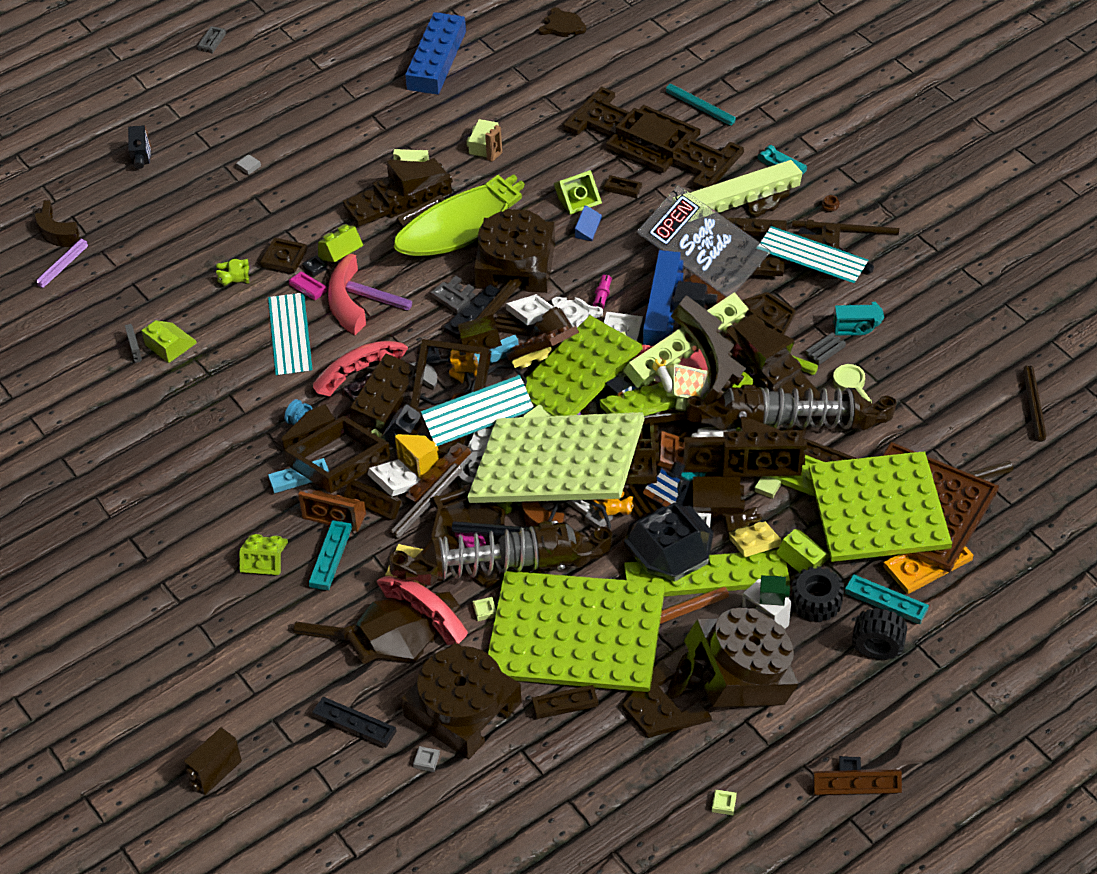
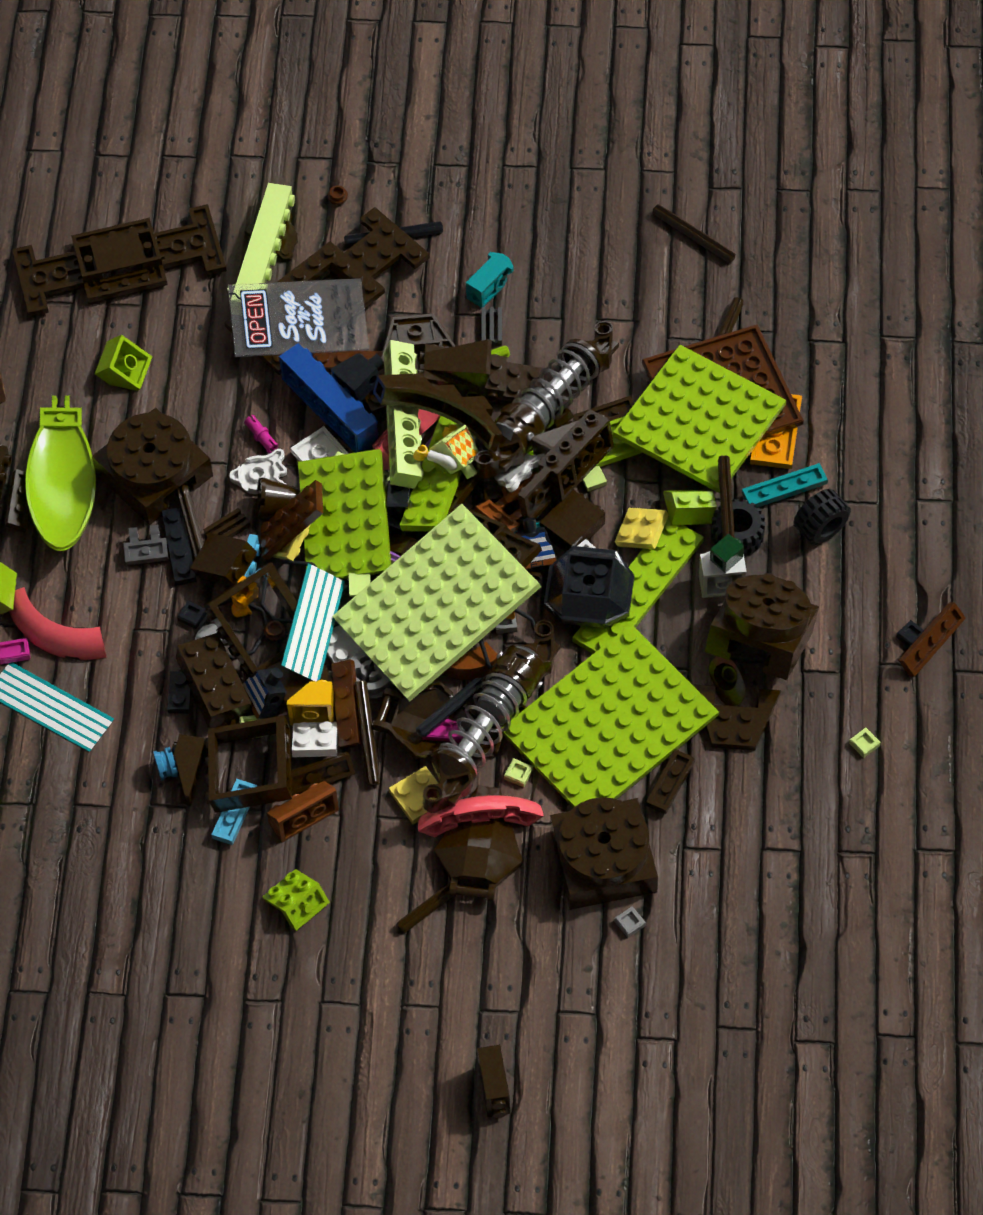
camera: 50 degrees left, 10 degrees up
teal plate [309,520,352,590] -> none
black plate [312,697,397,748] -> none
coral brick [313,341,408,396] -> none
medium lavender axle [346,281,412,310] -> none
white plate [506,294,553,325] -> none
slope [575,206,602,241] -> none
dark brown tile [604,175,642,198] -> none
dark orange axle [660,586,729,624] -> none
teal axle [666,84,736,126] -> none
dark brown animal [722,507,762,532] -> none
sticker [756,226,869,283] -> none
teal plate [758,145,807,175] -> none
dark brown bar [792,219,900,235] -> none
yellowish green piece [833,364,872,403] -> none
none -> dark brown axle [718,455,735,538]

